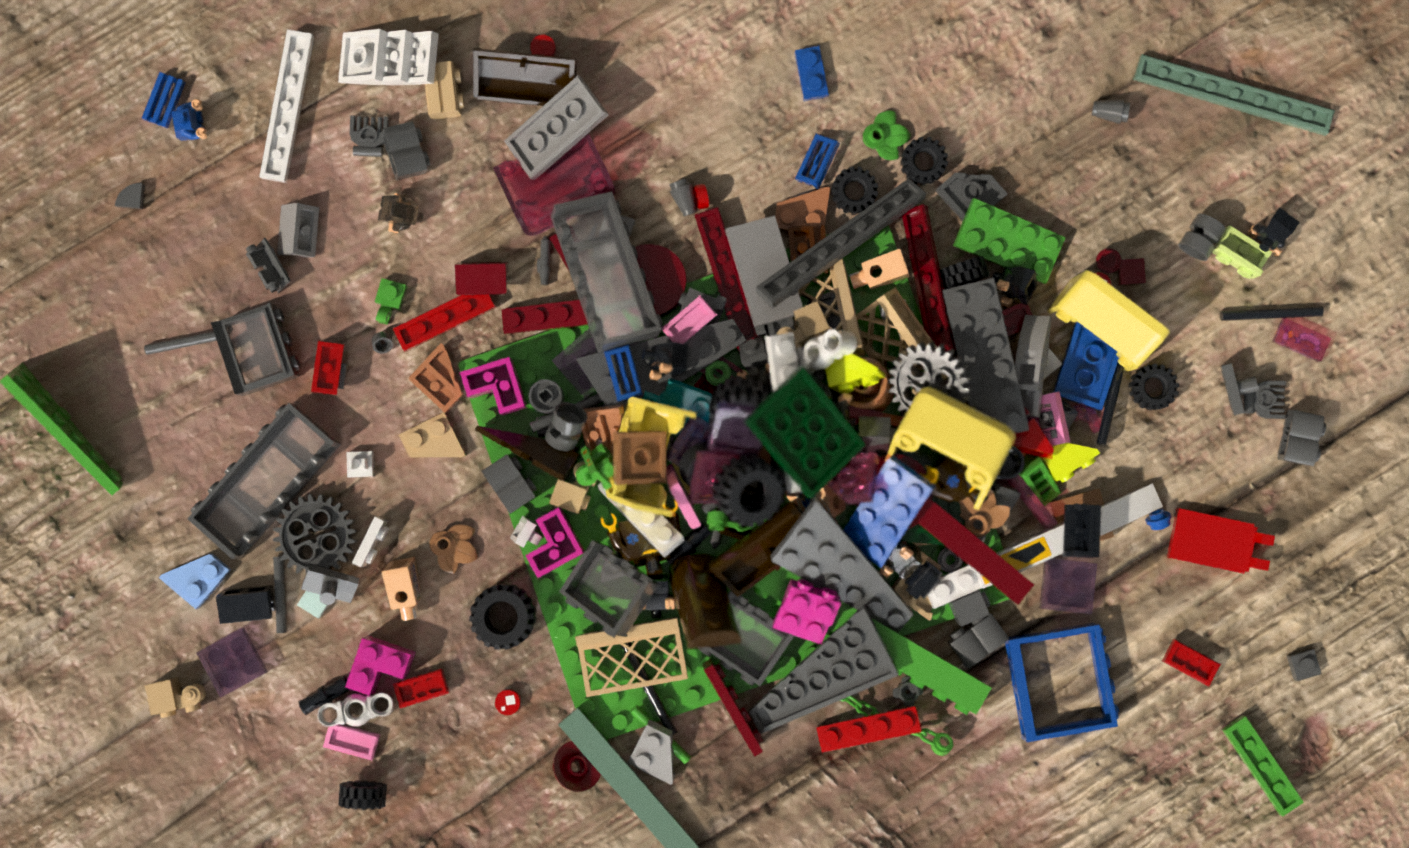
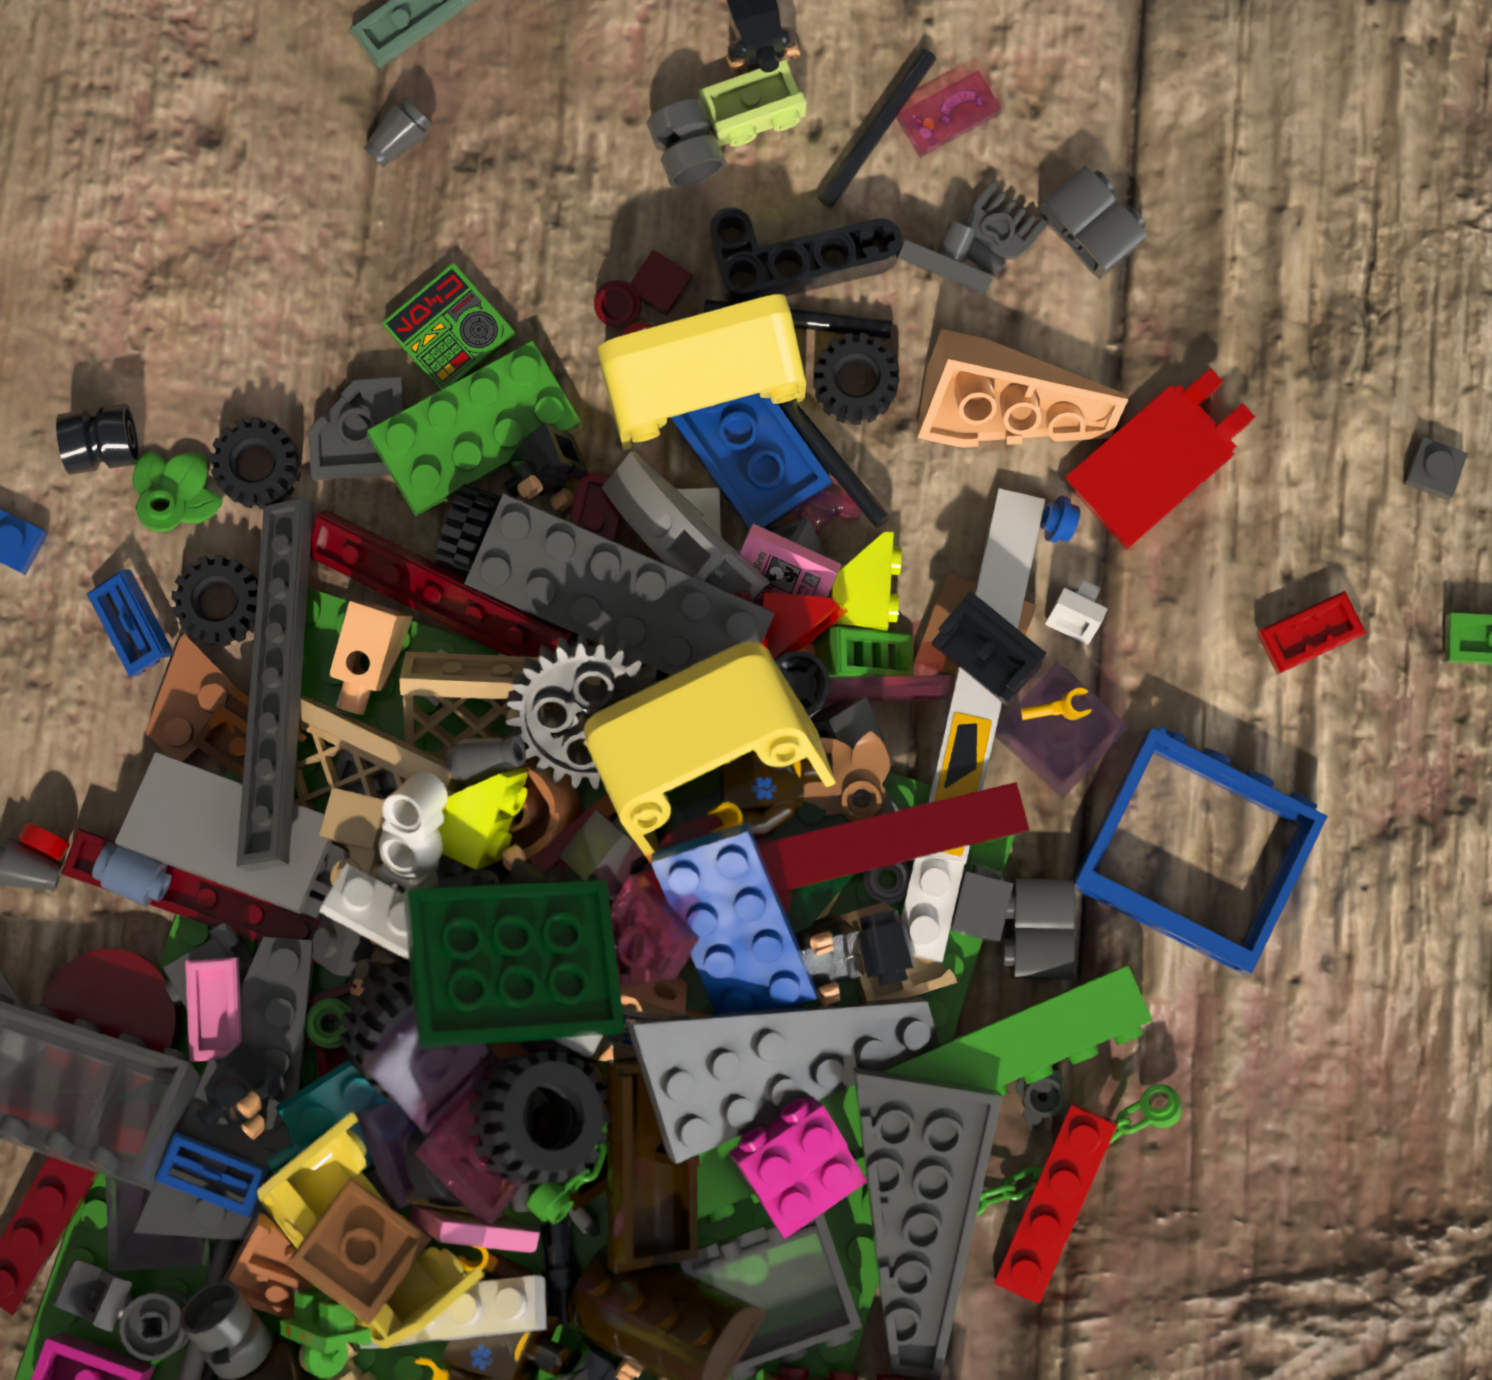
camera: 55 degrees left, 5 degrees down
none -> flat silver bracket [54,1259,133,1332]
none -> black wheel [56,404,139,475]
none -> sand blue brick [92,842,172,907]
none -> tile [382,263,516,391]
none -> dark grey cone [447,736,526,787]
none -> black bar [704,299,892,339]
none -> black beam [710,207,902,303]
none -> light nougat wedge [917,329,1128,448]
none -> yellow hand [1020,688,1092,720]
none -> white tile [1045,579,1108,645]

